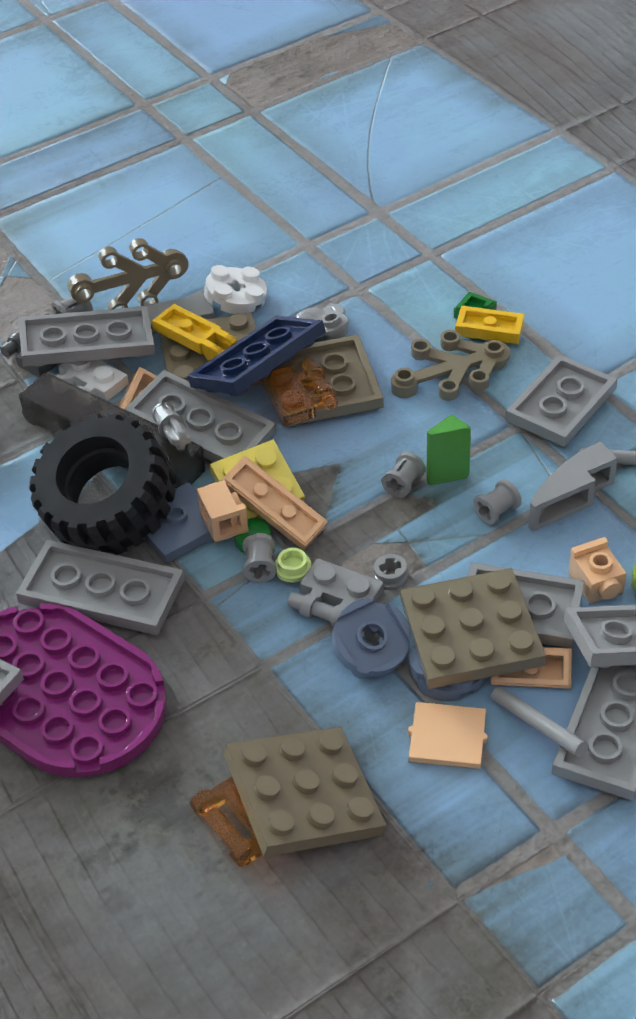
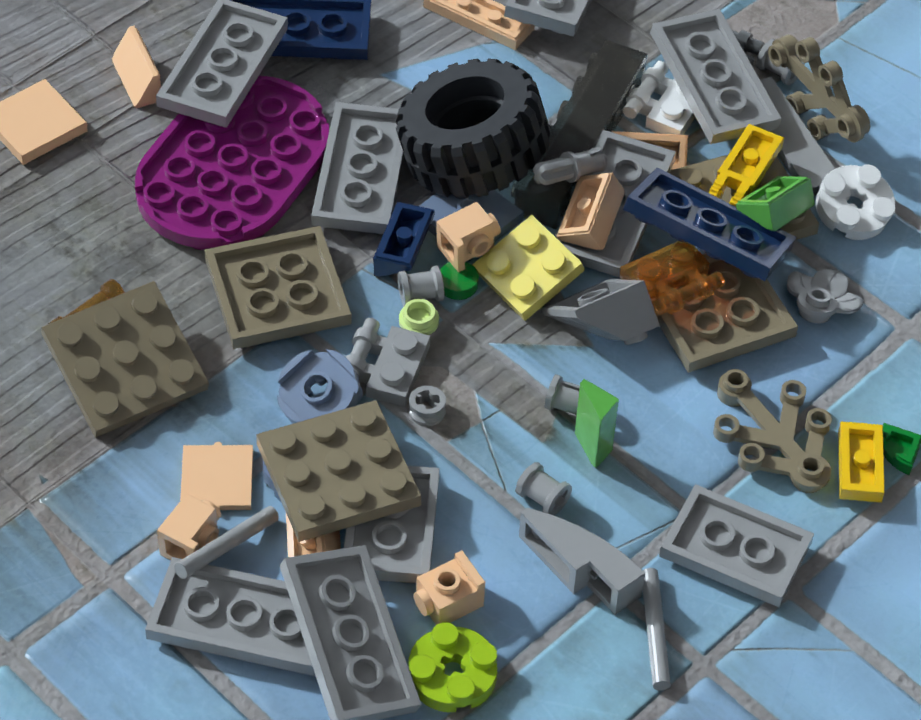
camera: 75 degrees right, 5 degrees up
light nougat tile [221,456,328,551] -> none
none -> light nougat brick [157,493,222,560]
none -> dark tan plate [205,226,352,350]
none -> dark blue slope [373,202,435,276]
none -> light grey slope [542,279,660,345]
none -> light nougat slope [556,172,625,250]
none -> bright green slope [736,176,814,231]

